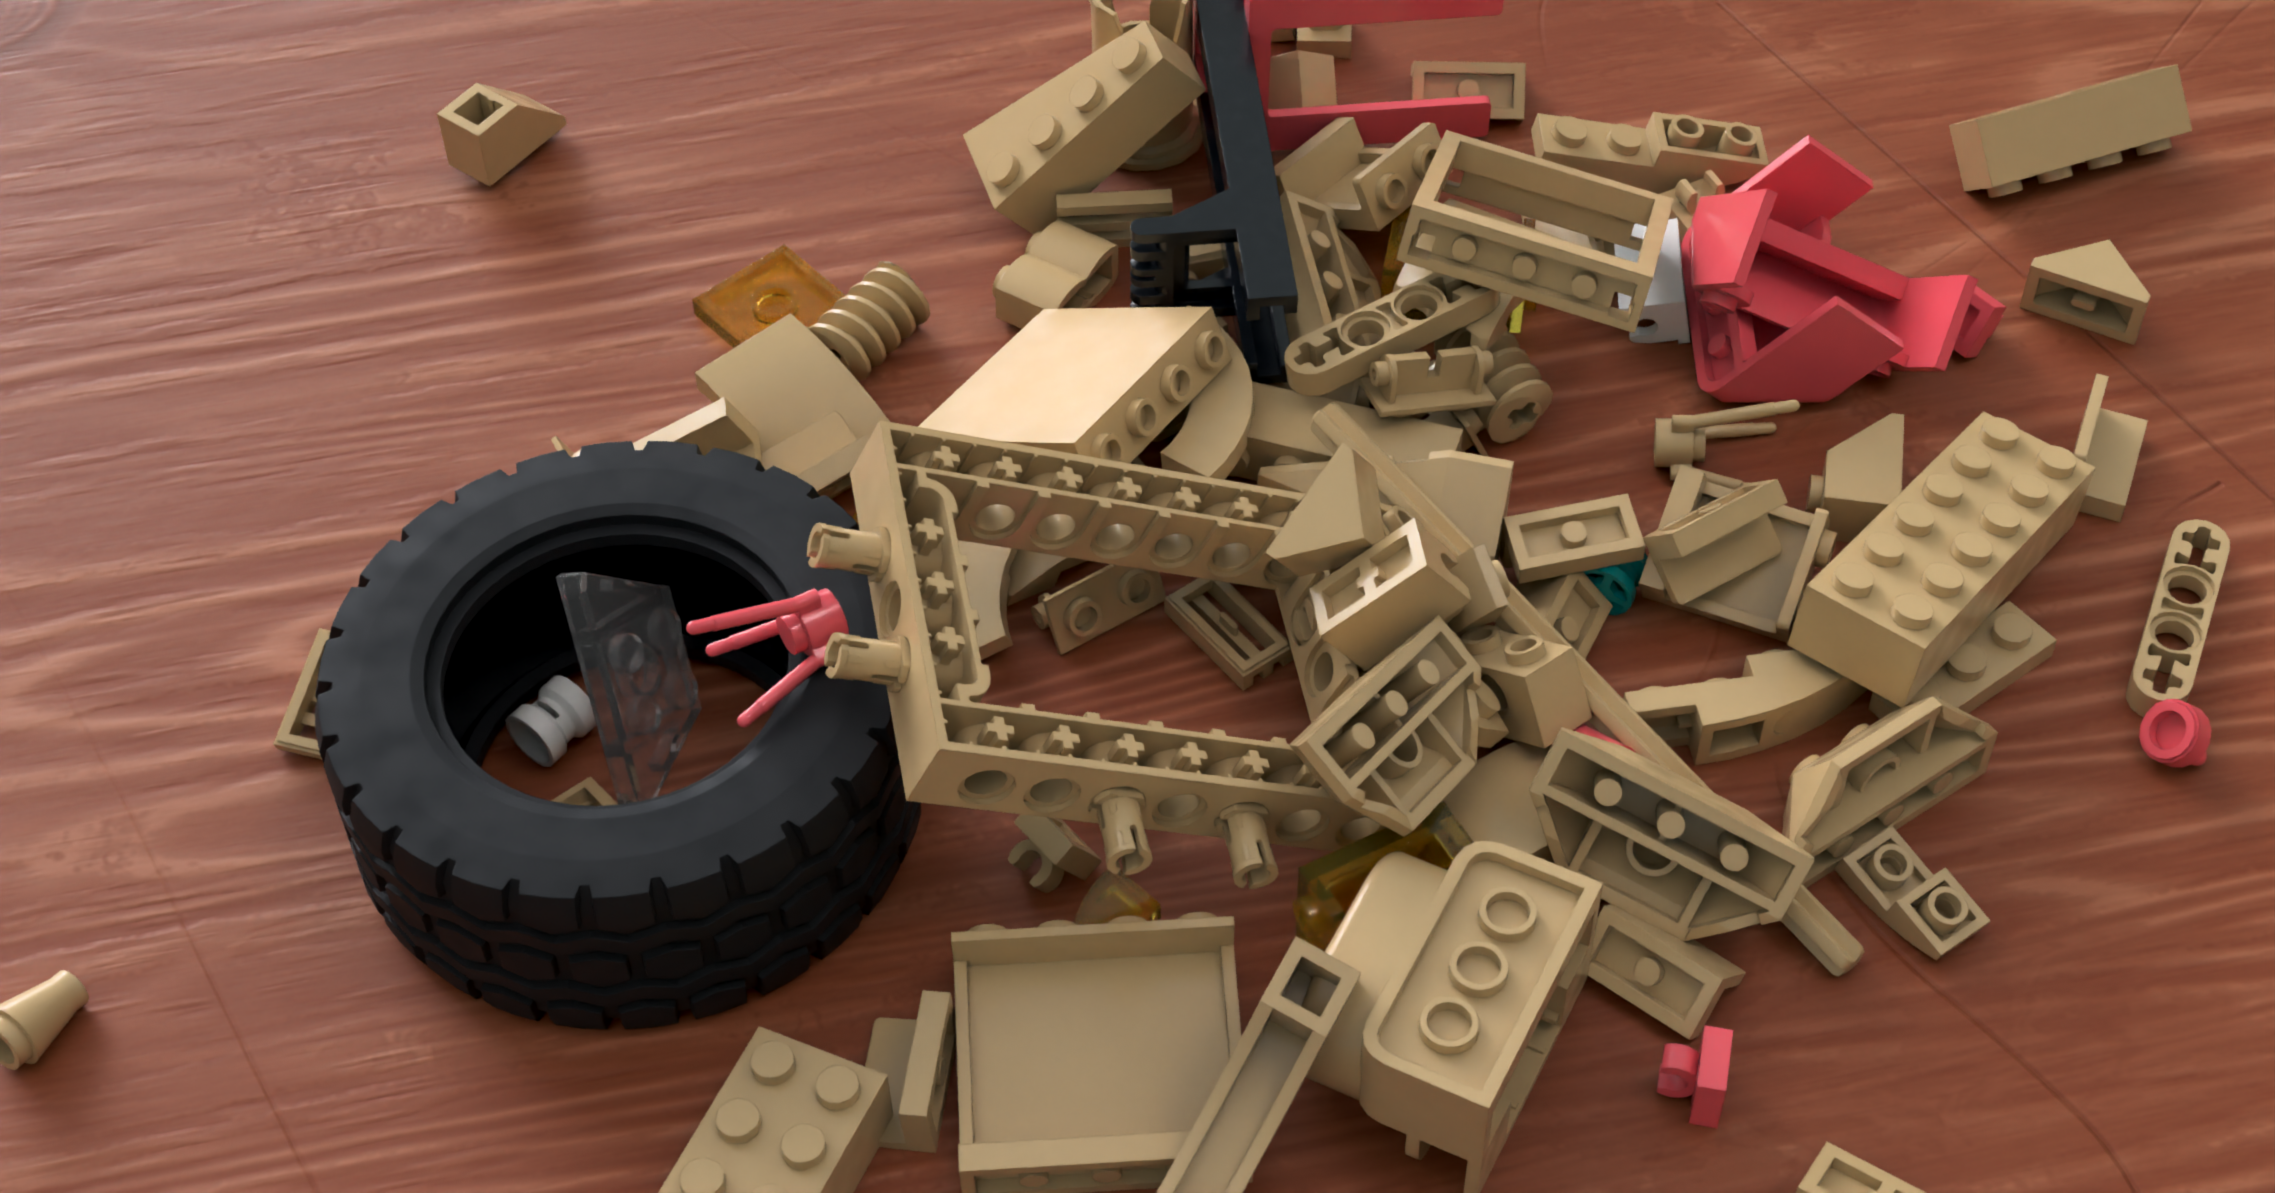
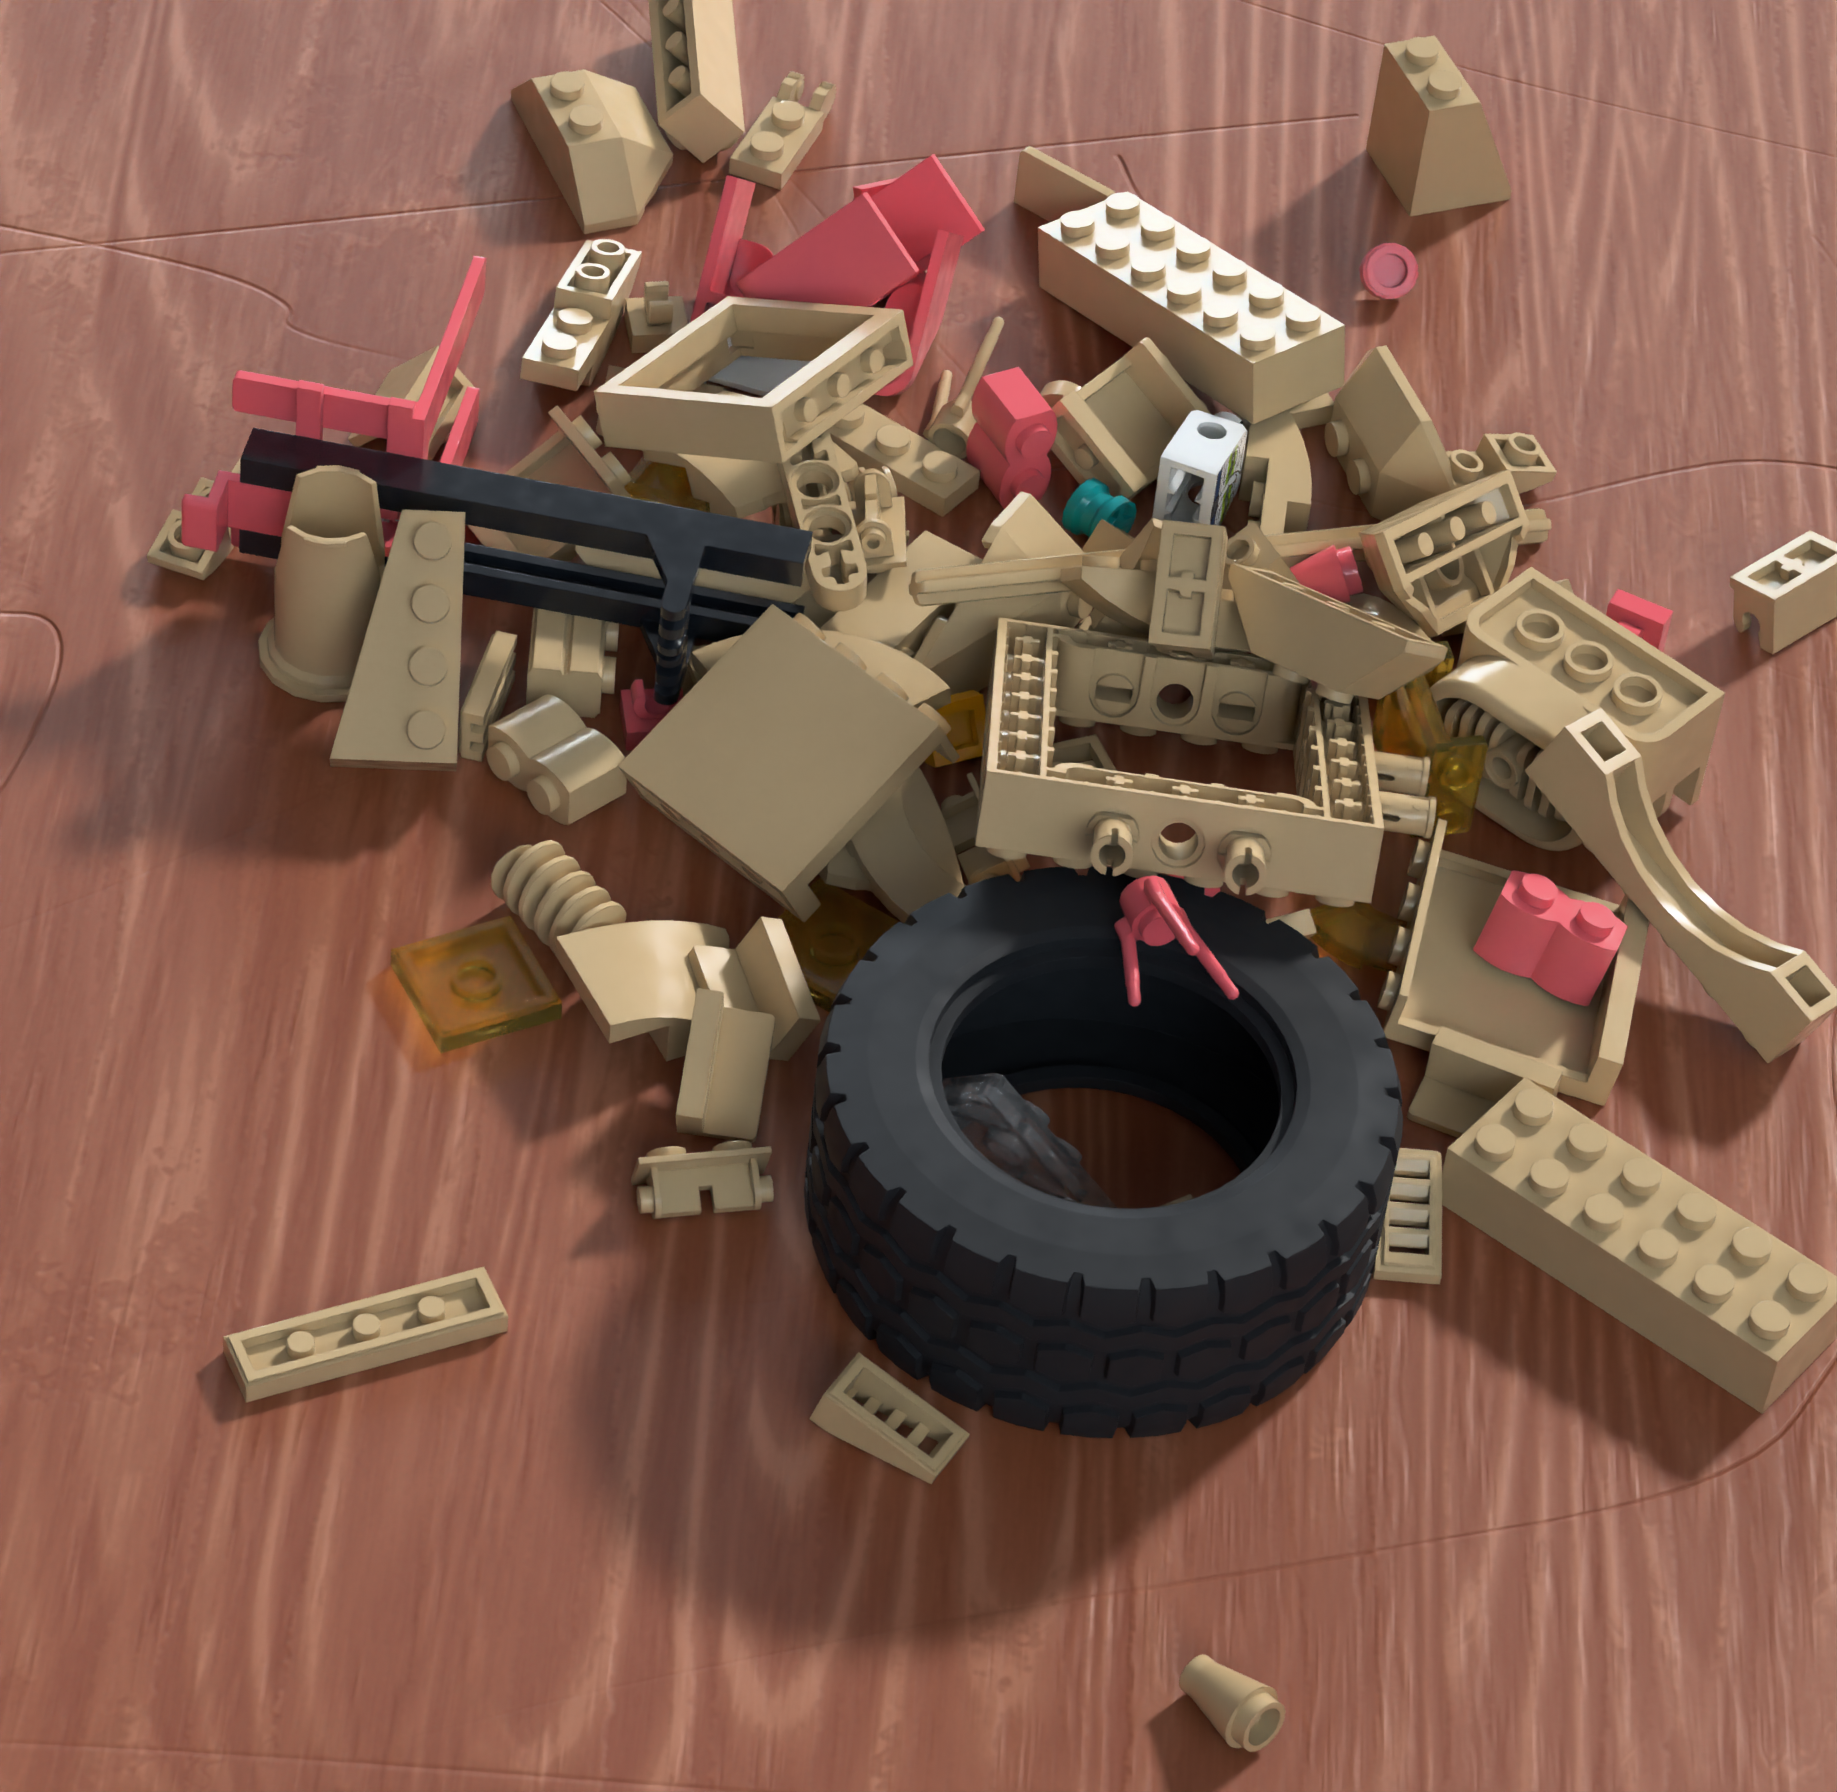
camera: 80 degrees left, 5 degrees down
tan slope [437,83,567,187] -> none
tan slope [1265,442,1385,577] -> none
tan panel [1500,493,1646,584] -> none
tan panel [1643,479,1788,605] -> none
tan slope [1806,413,1904,542] -> none
tan slope [2019,239,2151,345] -> none
tan beam [2126,519,2230,717] -> none
none -> tan tile [223,1267,508,1402]
none -> tan wedge [511,70,673,234]
none -> tan hinge [729,71,836,190]
none -> tan plate [828,403,980,517]
none -> coral brick [966,367,1057,509]
none -> white torso [1152,410,1247,526]
none -> tan slope [1373,1148,1442,1284]
none -> coral brick [1473,870,1628,1006]

